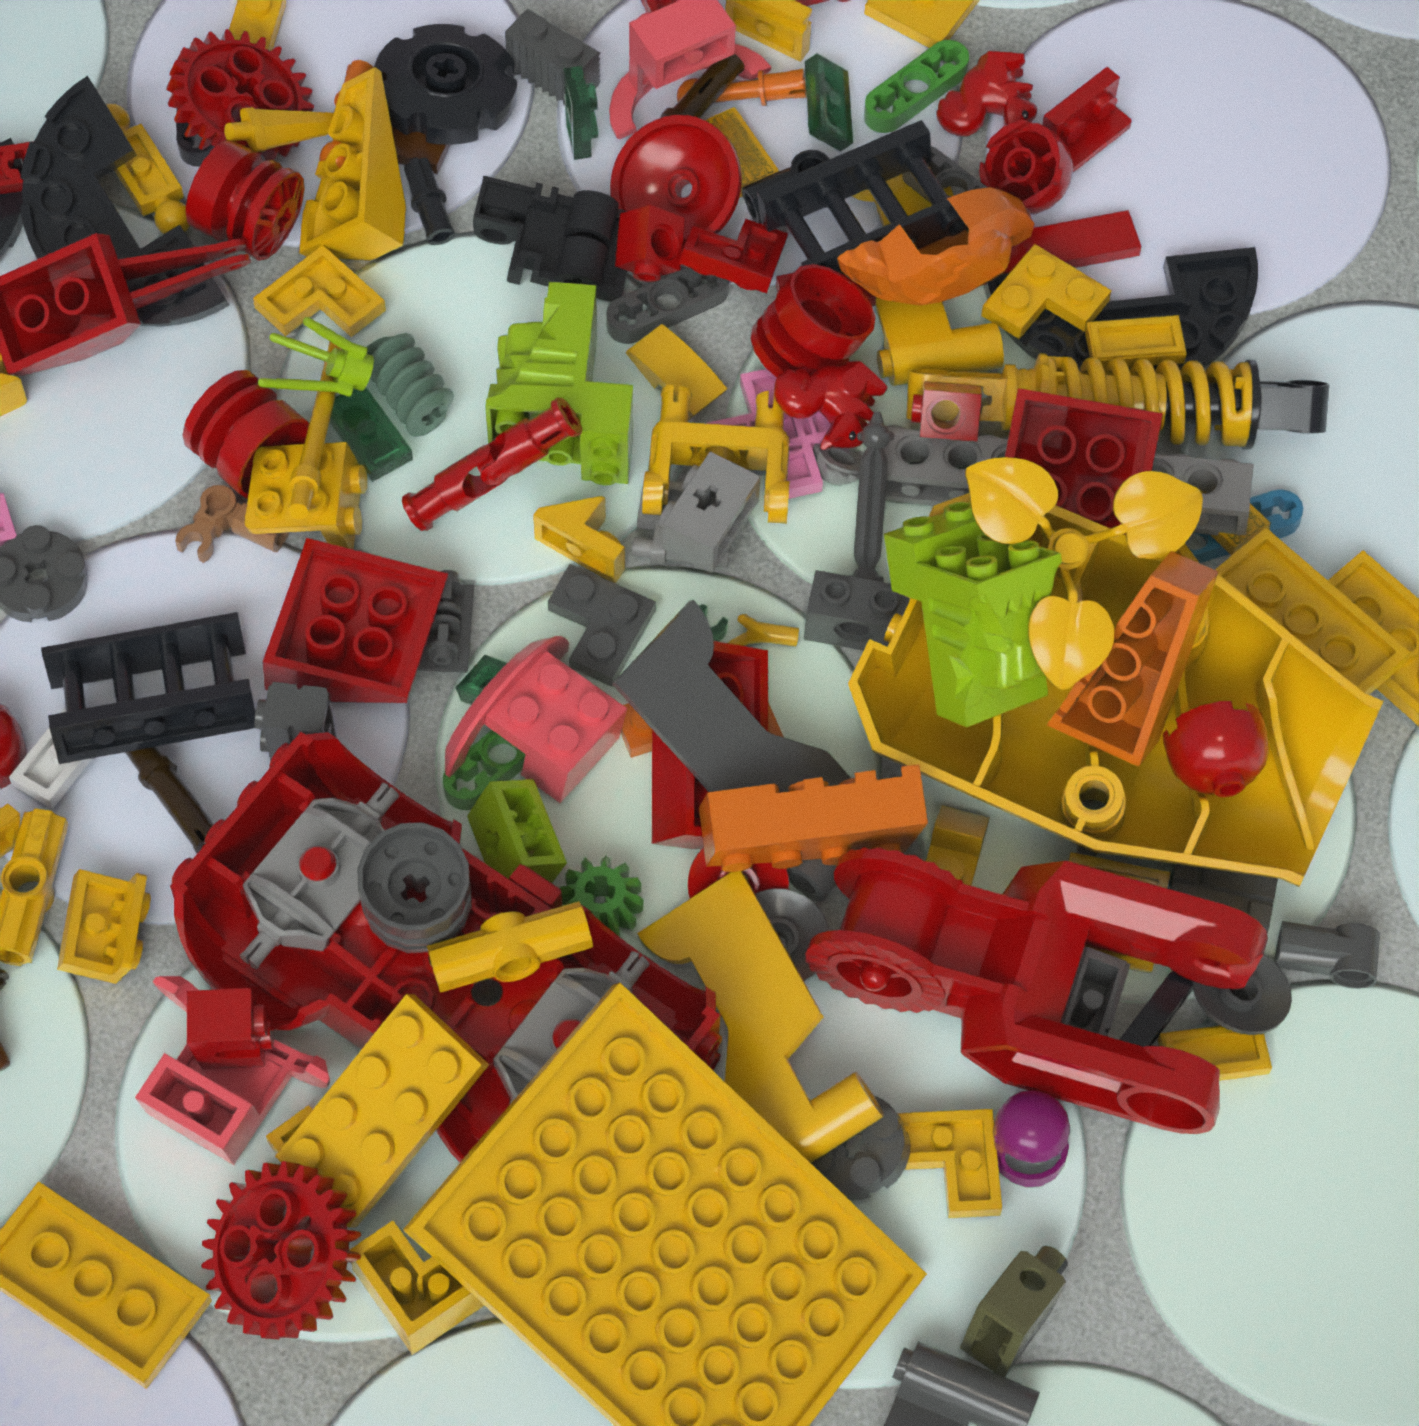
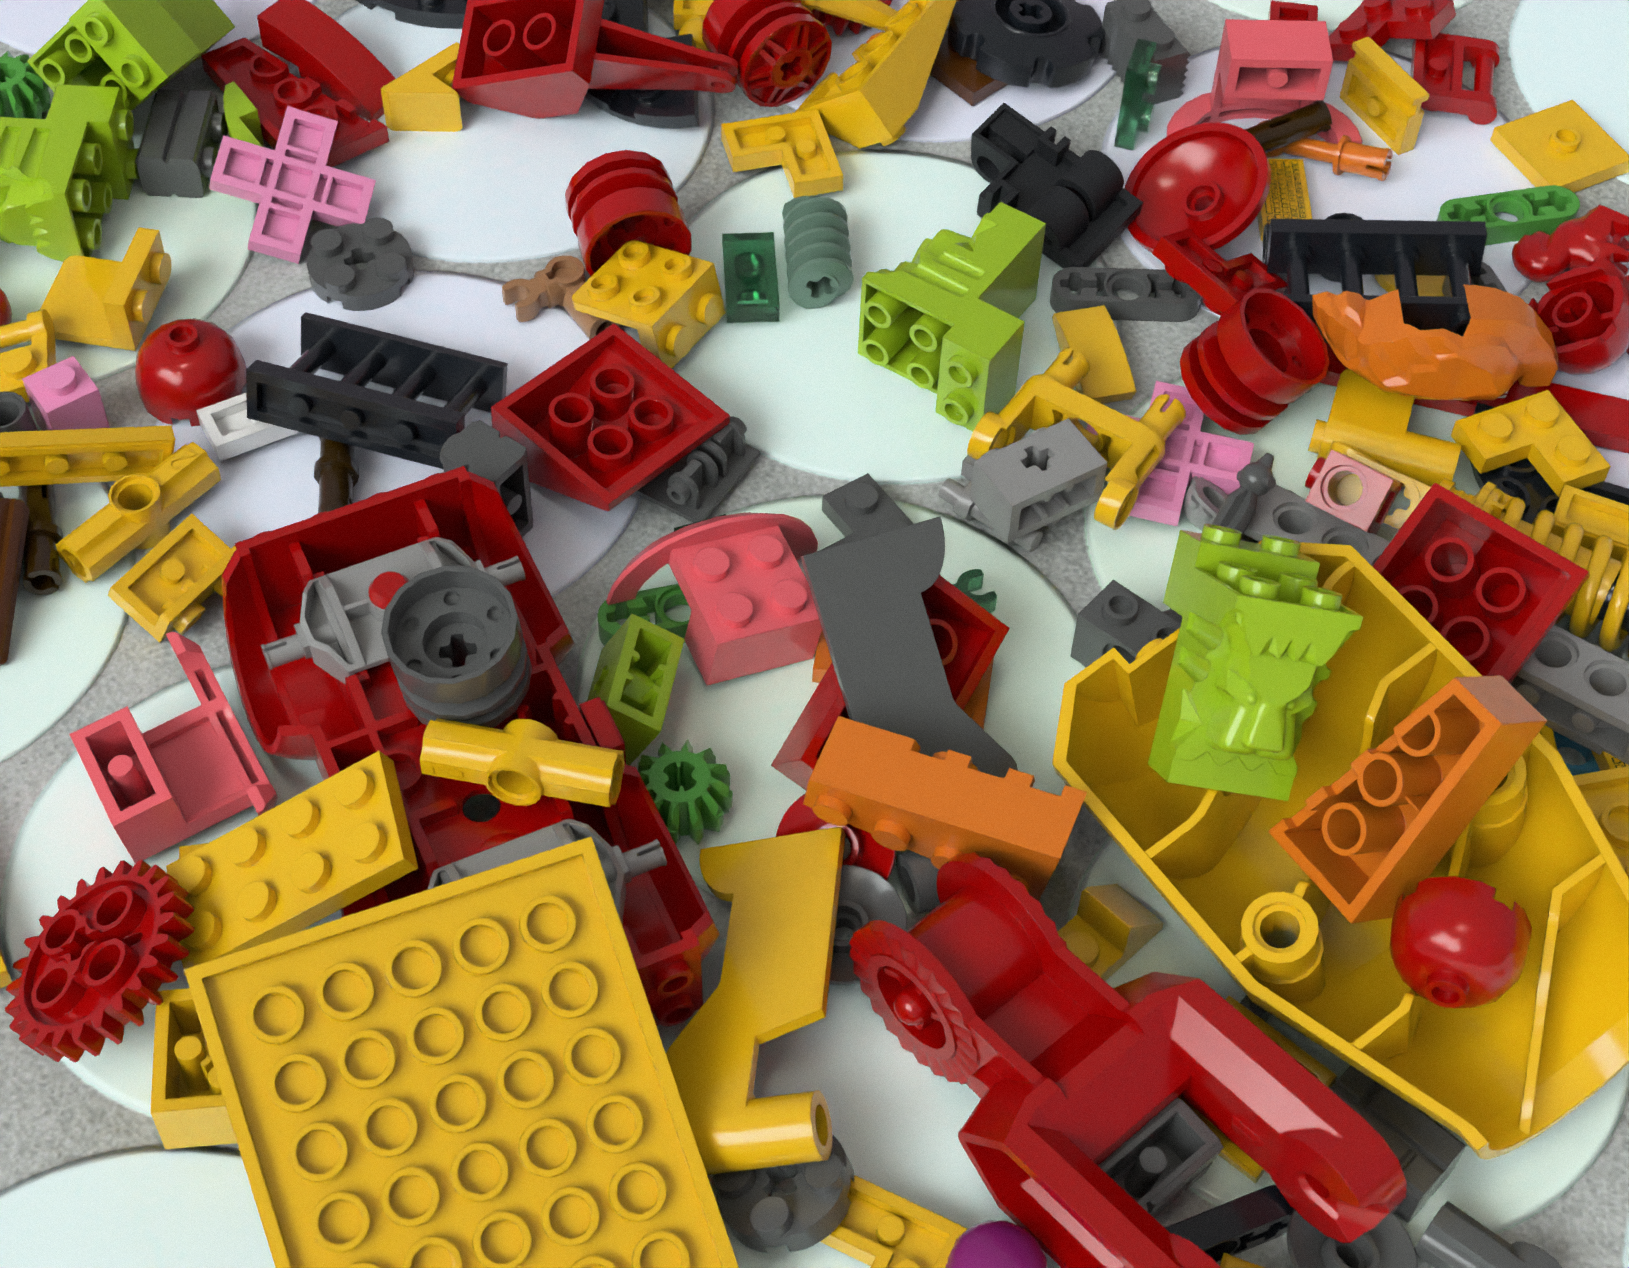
camera: 30 degrees right, 10 degrees down
red brick [187,988,274,1070] -> none
lime plant [258,317,374,397] -> none
yellow bar [288,341,342,519] -> none
red piece [401,397,582,531] -> none
black axle [404,157,455,245] -> none
yellow slope [533,496,625,583] -> none
red brick [615,205,685,282] -> none
yellow bar [728,614,799,647] -> none
red animal [774,361,888,450] -> none
clear green plate [804,53,853,152] -> none
yellow plant [965,457,1203,690] -> none

